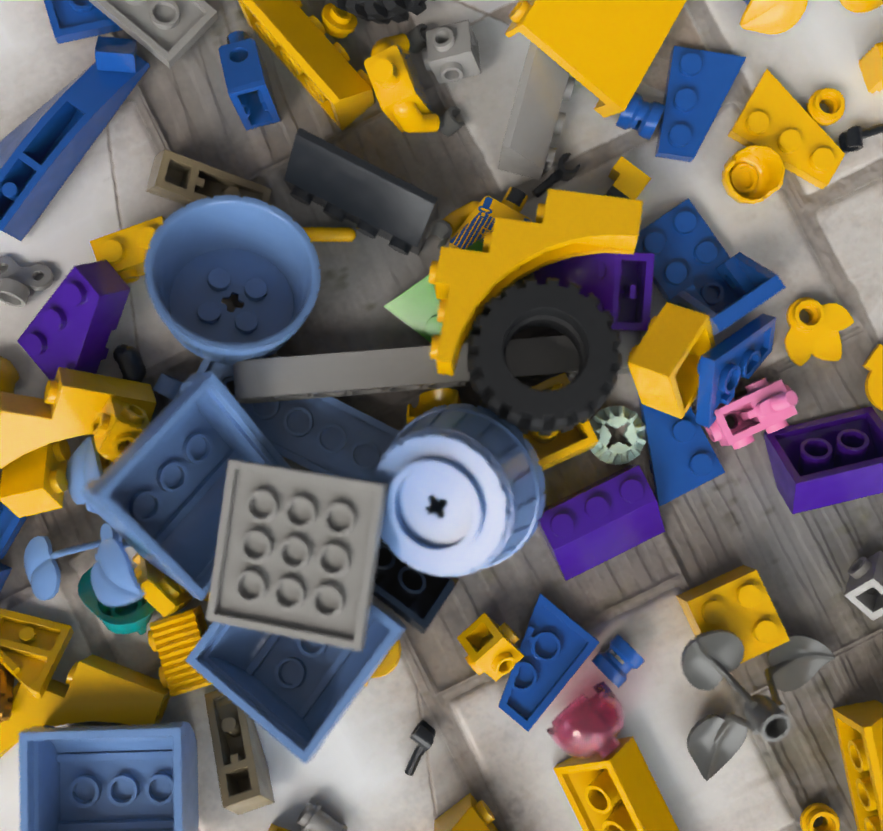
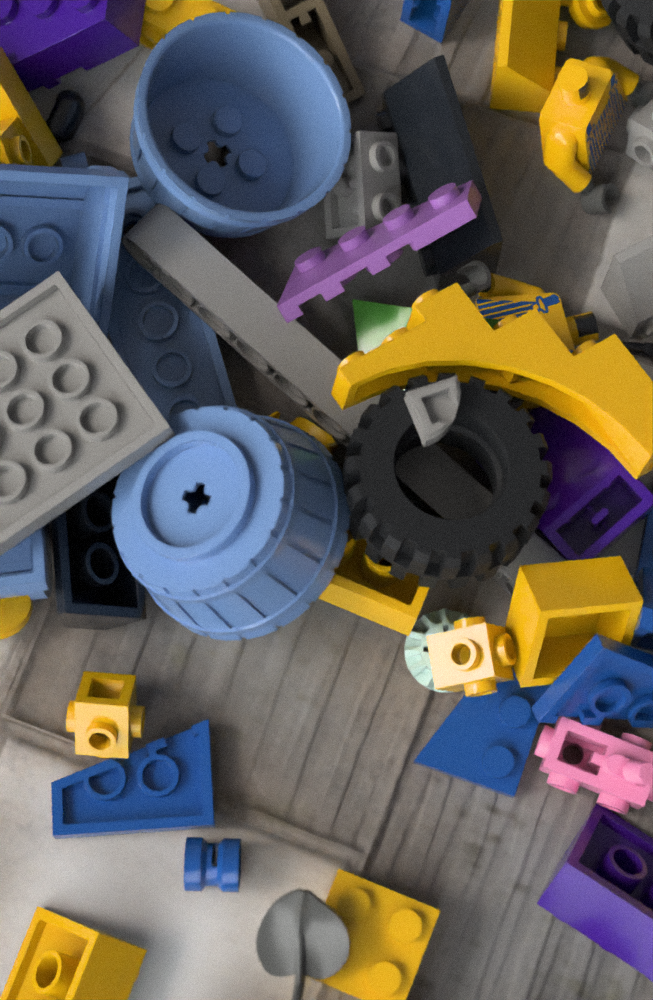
camera: 45 degrees right, 10 degrees down
dark purple slope [538,465,665,581] -> none
clear pink cylinder [546,681,625,759] -> none
none -> medium lavender wing [277,180,482,323]
none -> light grey bracket [324,131,402,240]
none -> light grey tile [404,376,461,447]
none -> yellow brick [426,616,517,697]

